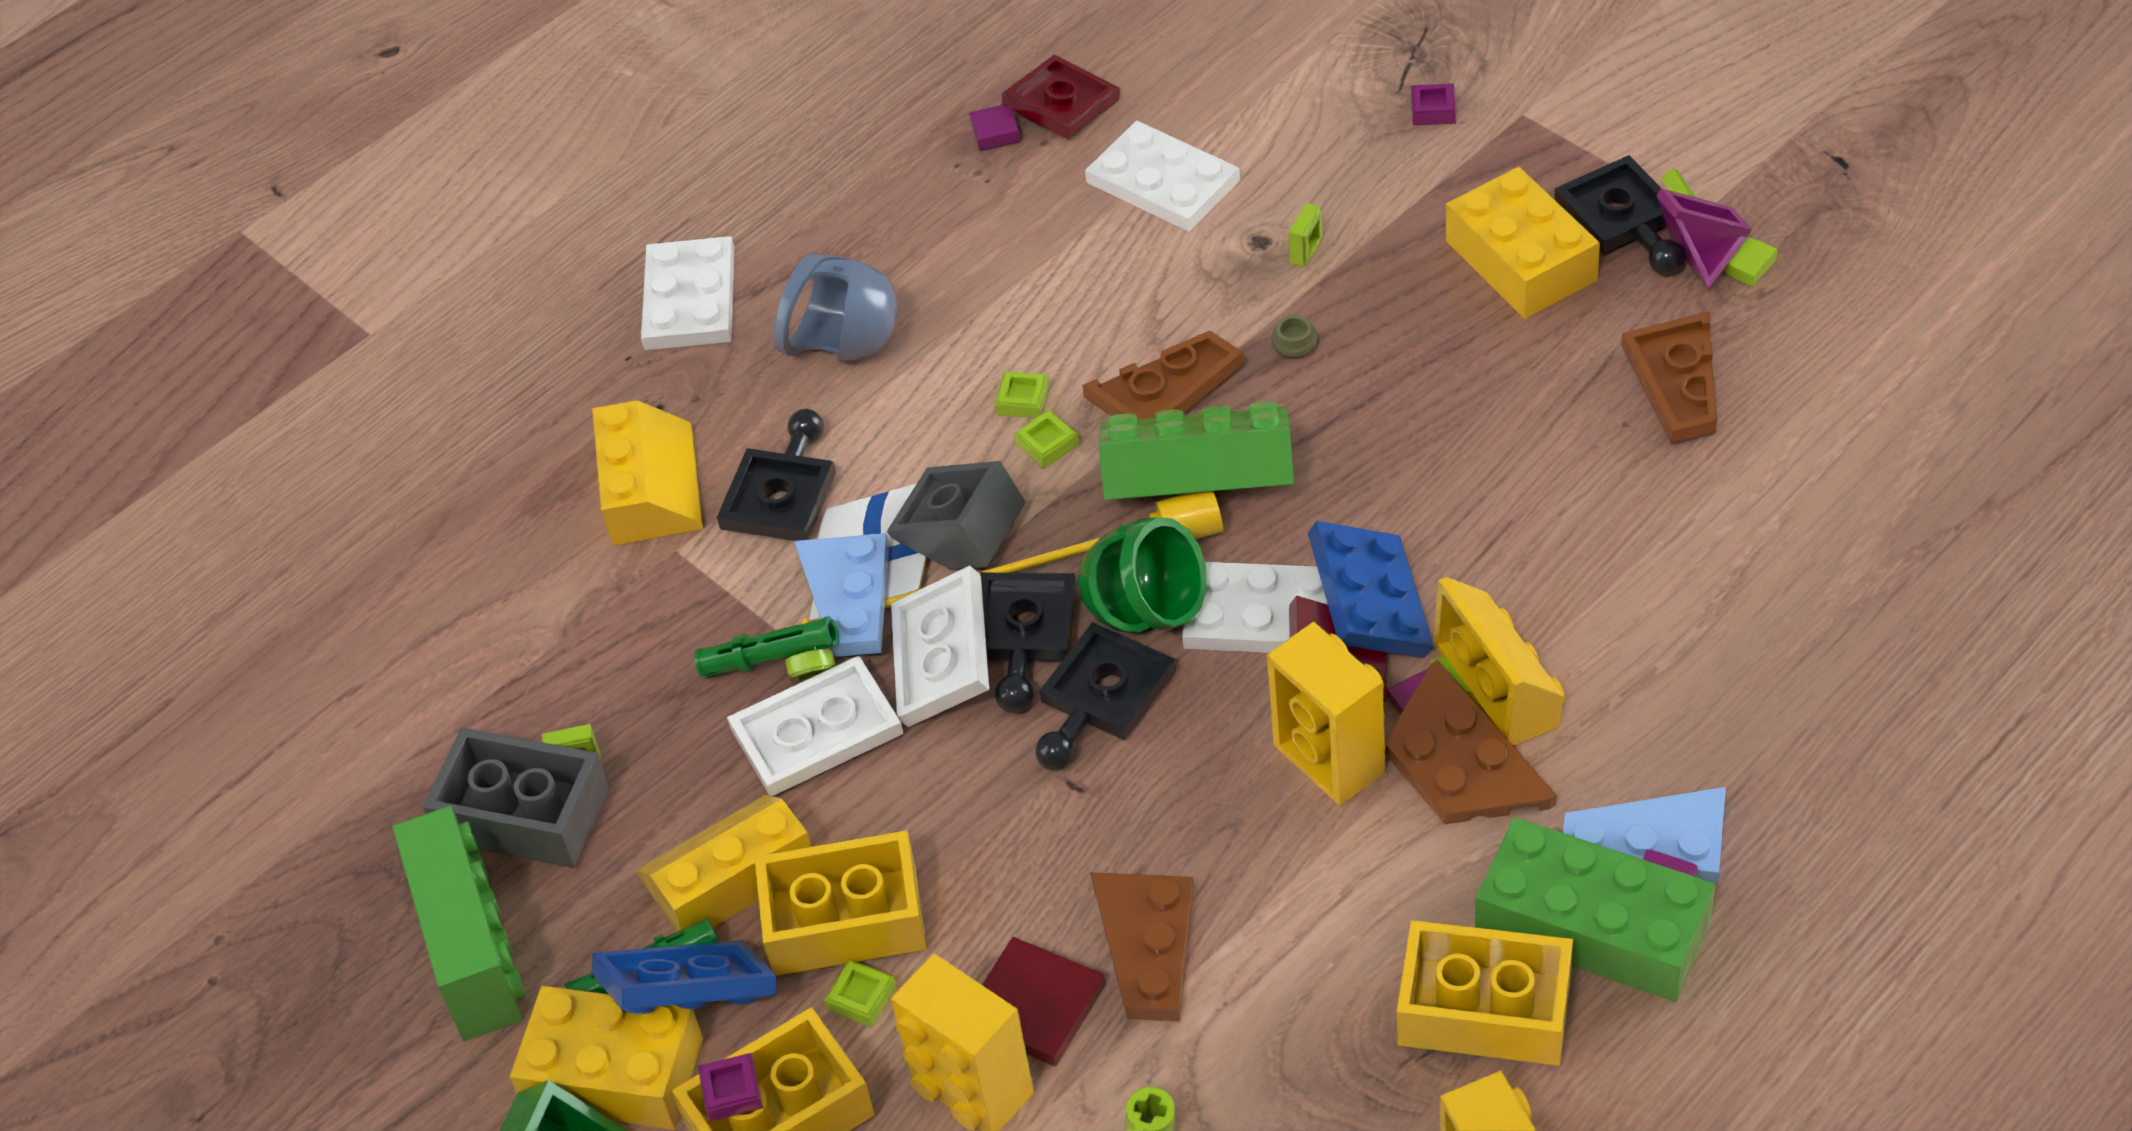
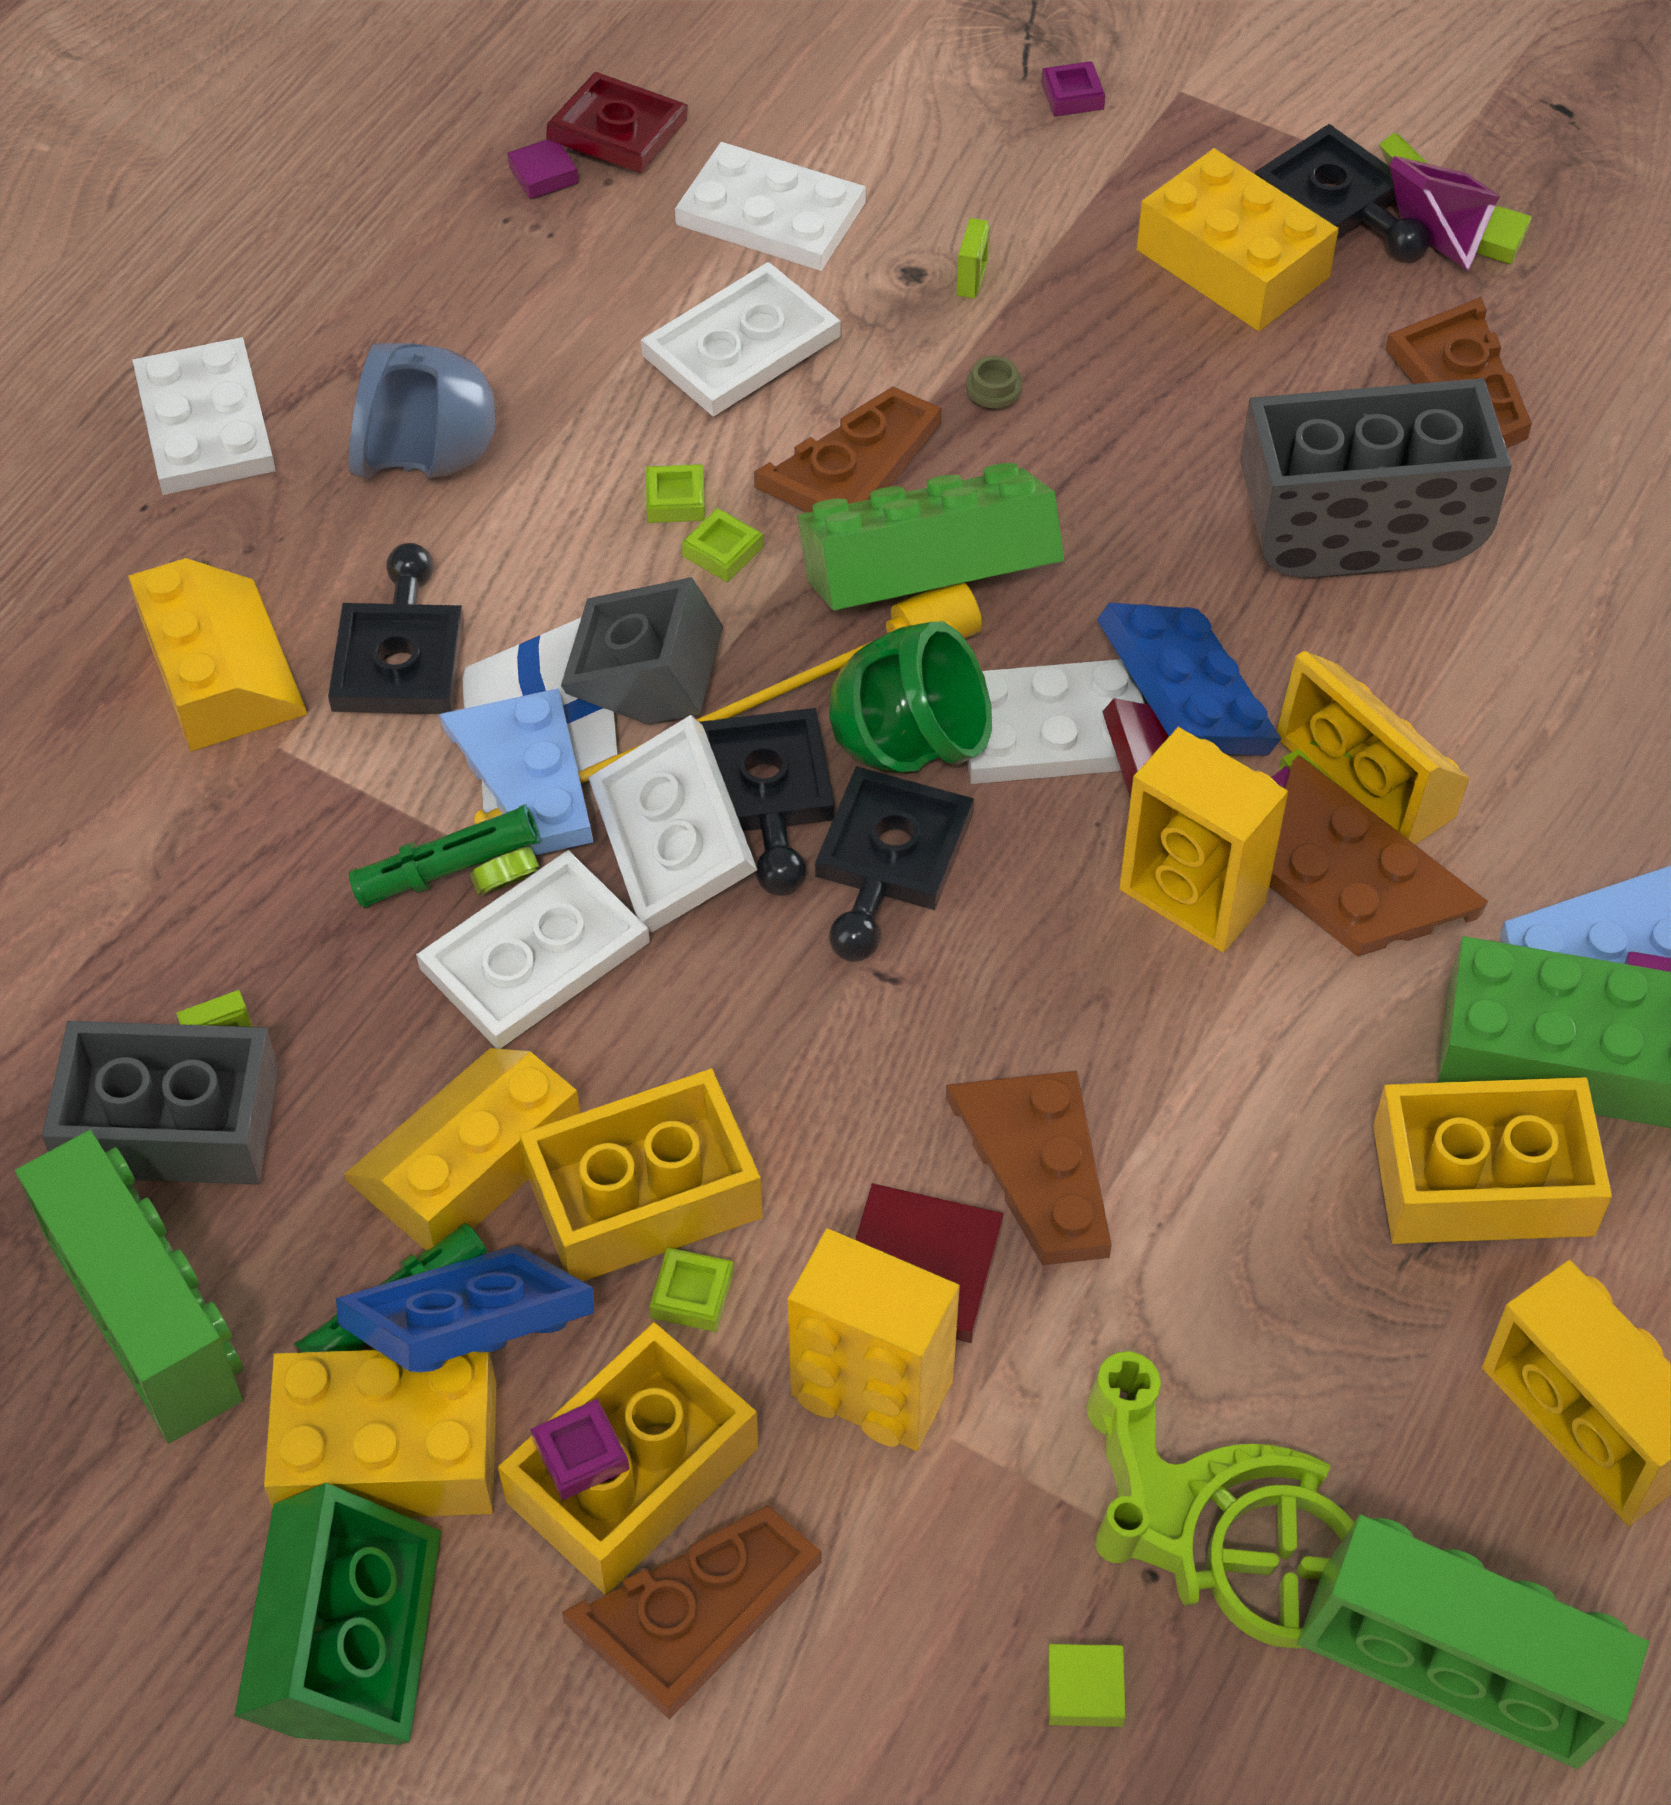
camera: 20 degrees left, 5 degrees up
none -> white plate [641,262,841,417]
none -> dark grey brick [1240,378,1512,577]

